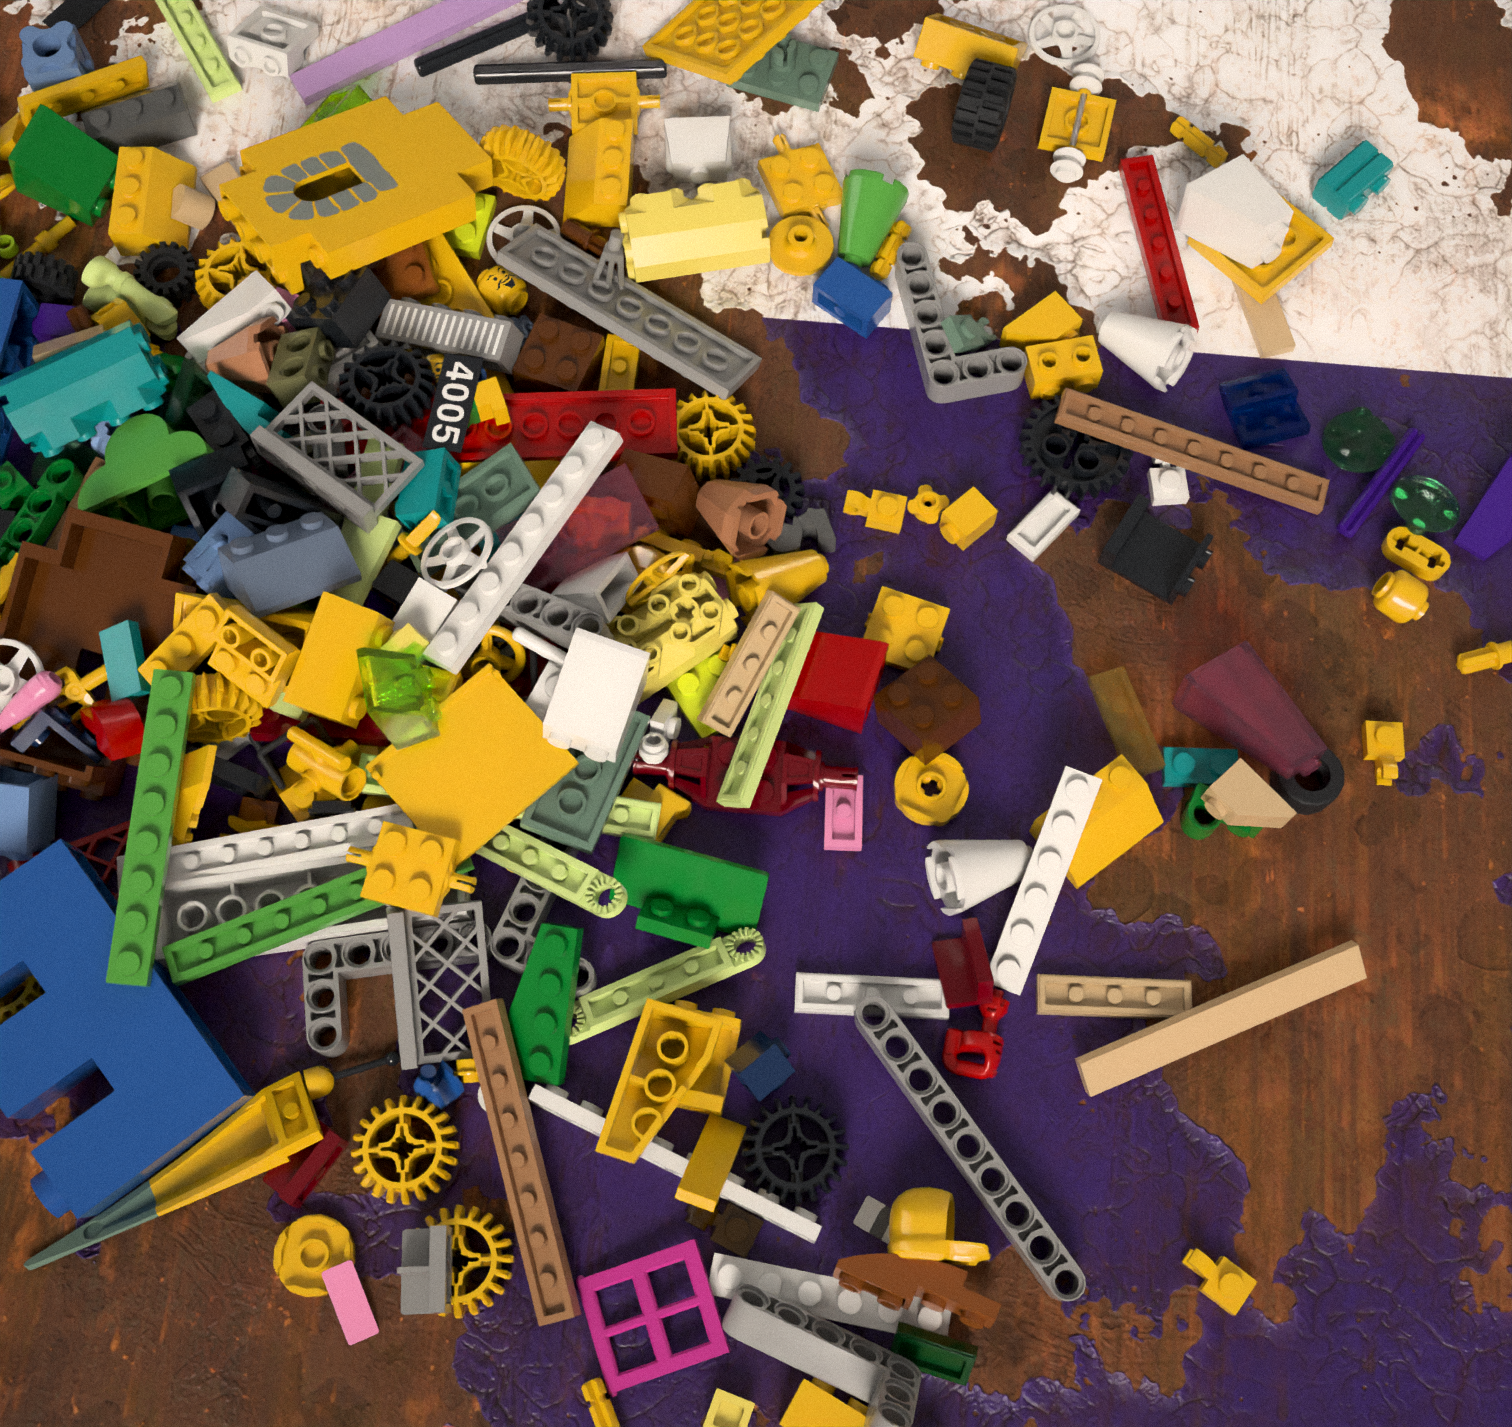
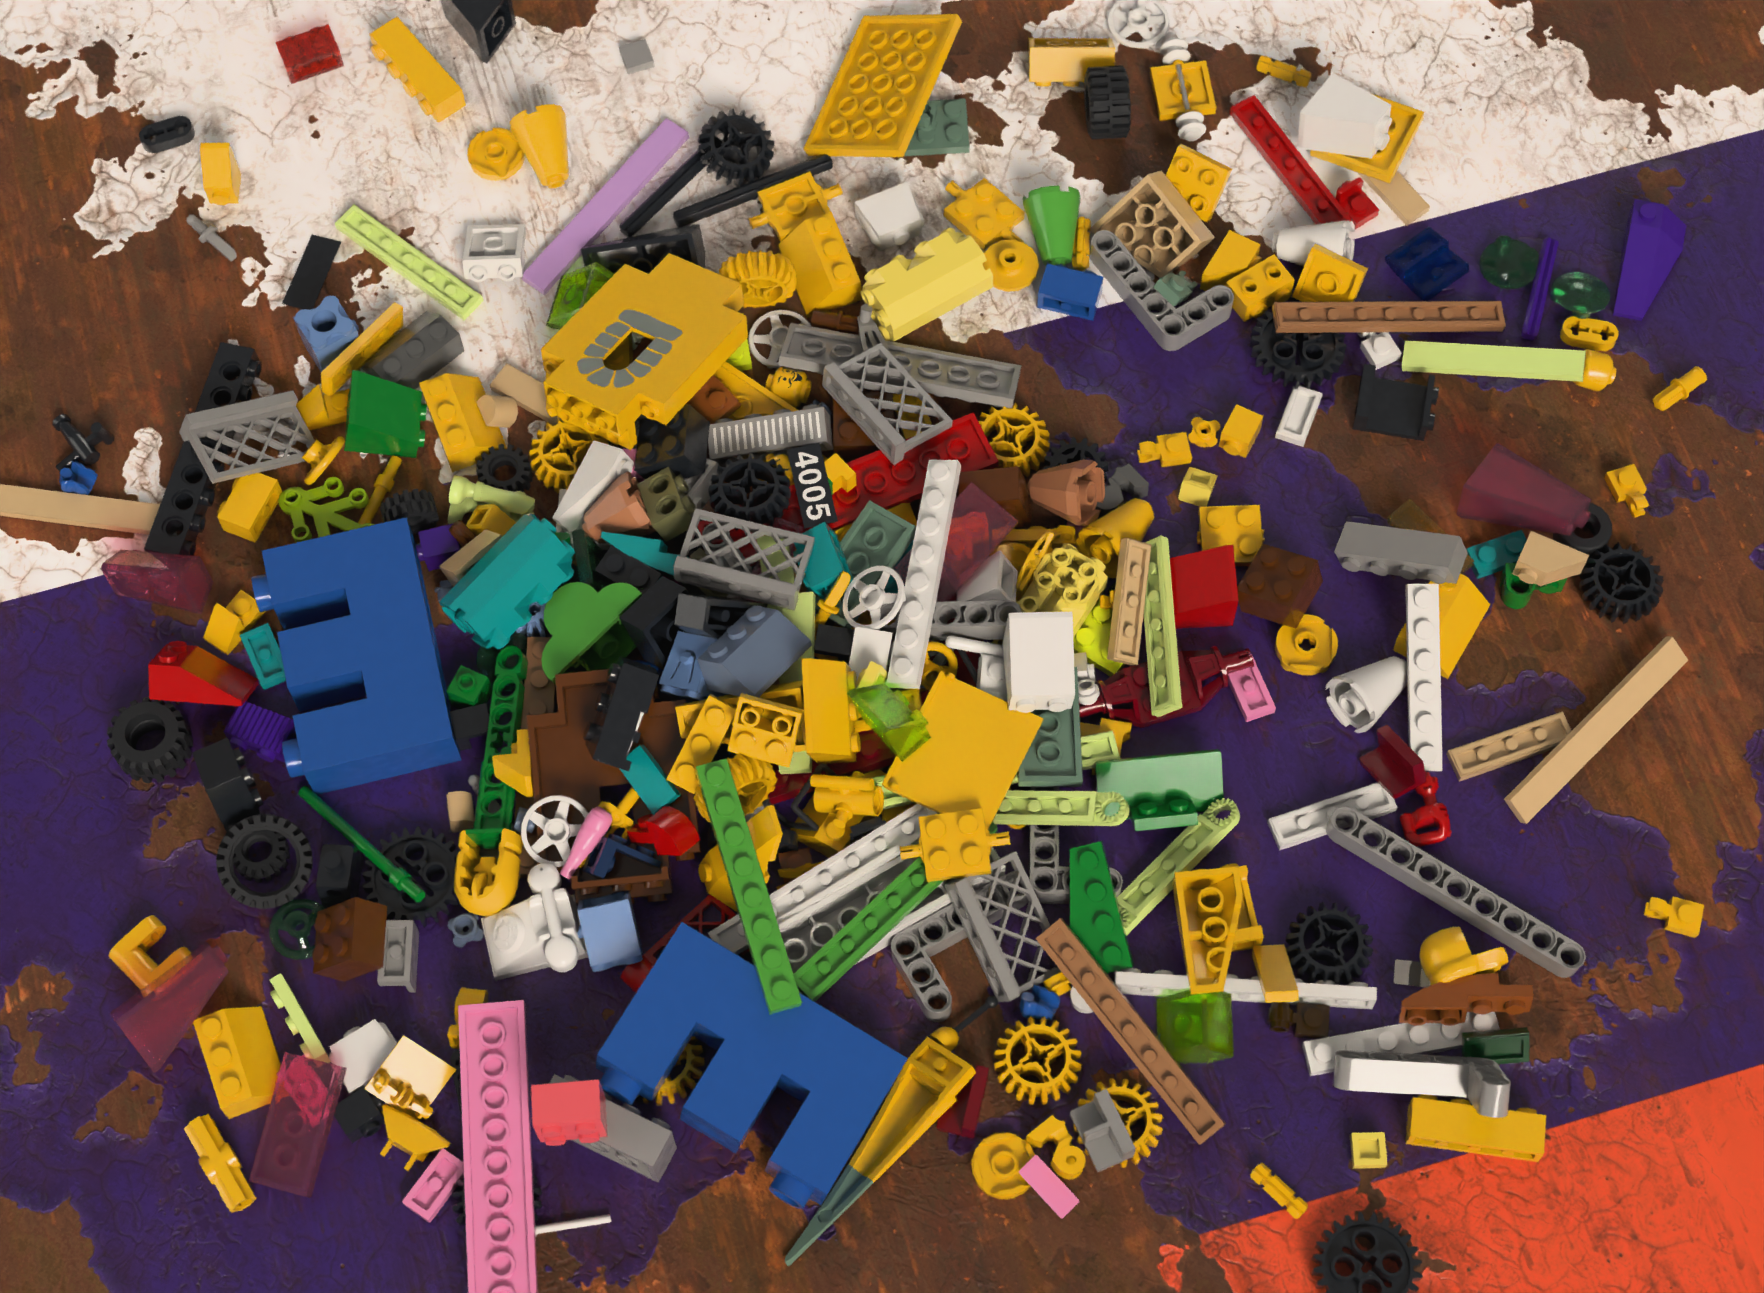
camera: 20 degrees left, 5 degrees down
dark pink window [576,1239,731,1397] -> none
dark blue brick [724,1031,795,1102] -> none
teal brick [1312,140,1394,220] -> none
none -> black wedge [581,224,705,281]
none -> black wedge [583,656,659,772]
none -> light grey fence [822,343,953,465]
none -> yellow leg [1026,1115,1086,1180]
none -> tan wedge [1091,170,1215,278]
none -> clear neon green slope [1157,990,1234,1063]
none -> yellow plate [1166,144,1232,222]
none -> light yellow slope [1178,467,1217,507]
none -> yellow tile [1292,243,1368,302]
none -> light grey brick [1334,521,1468,584]
none -> red bracket [1336,177,1379,229]
none -> yellowish green tile [1402,341,1586,382]
none -> black gear [1579,542,1664,624]

